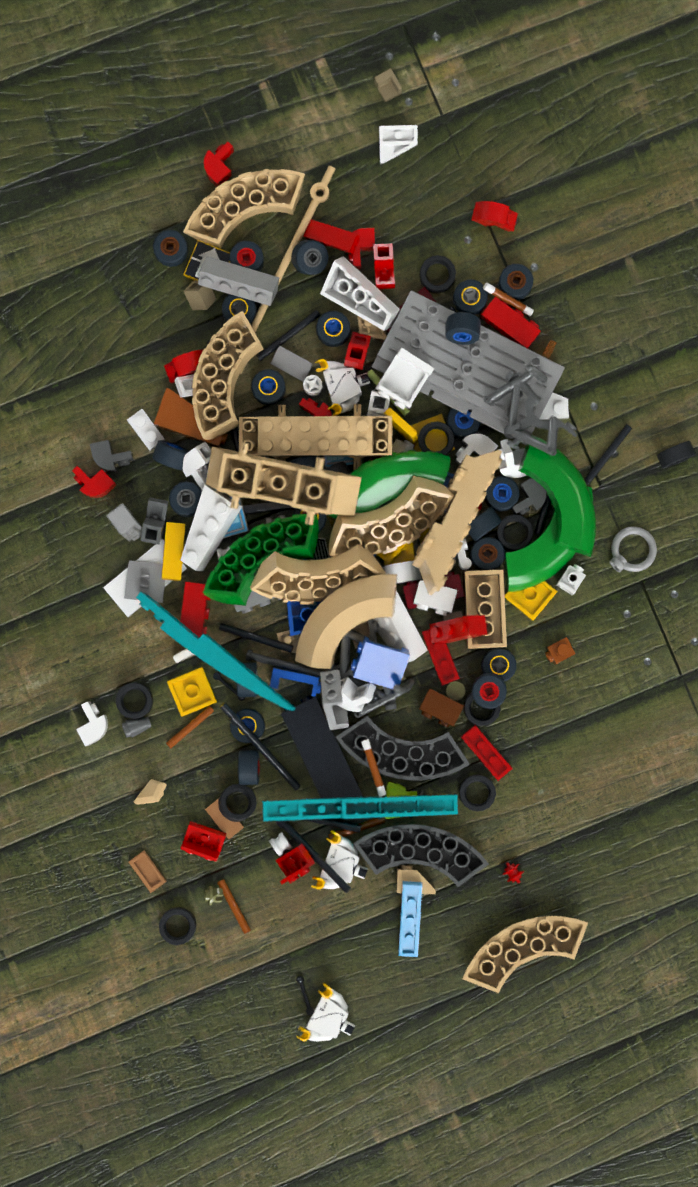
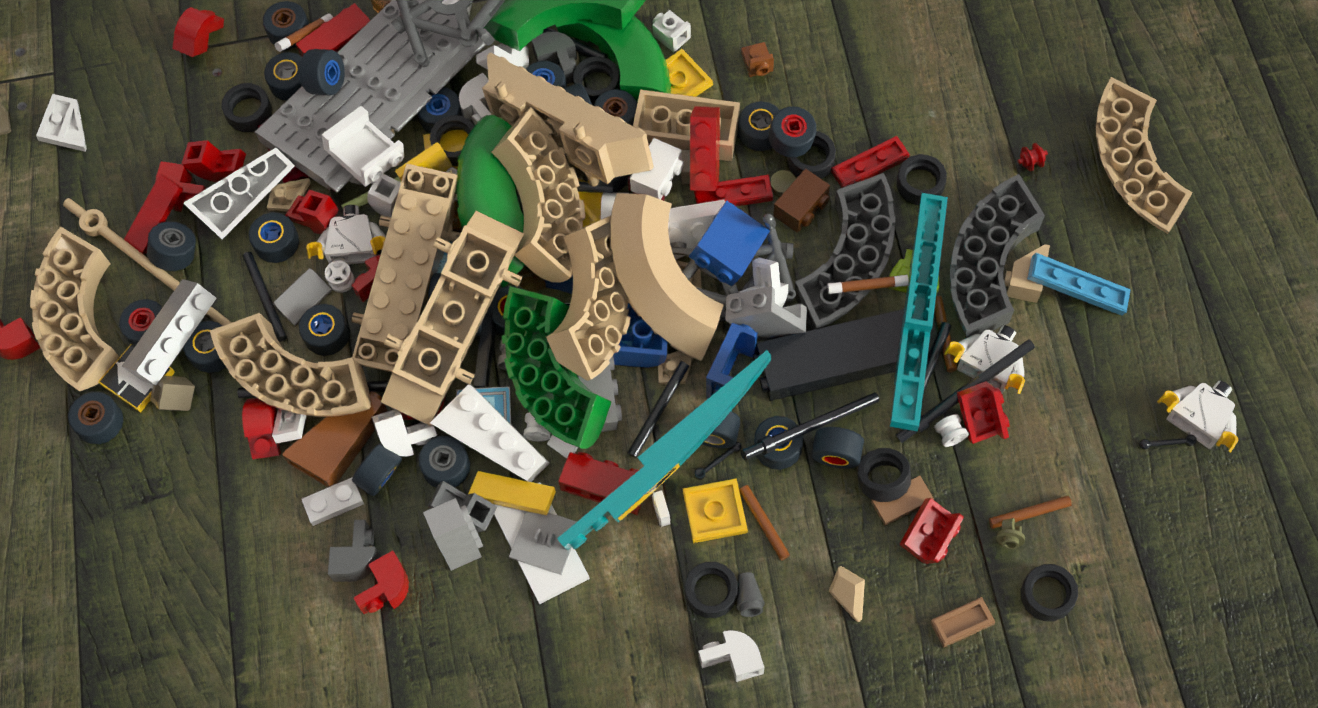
camera: 75 degrees left, 20 degrees down
dark grey bar [246,650,325,678] -> none

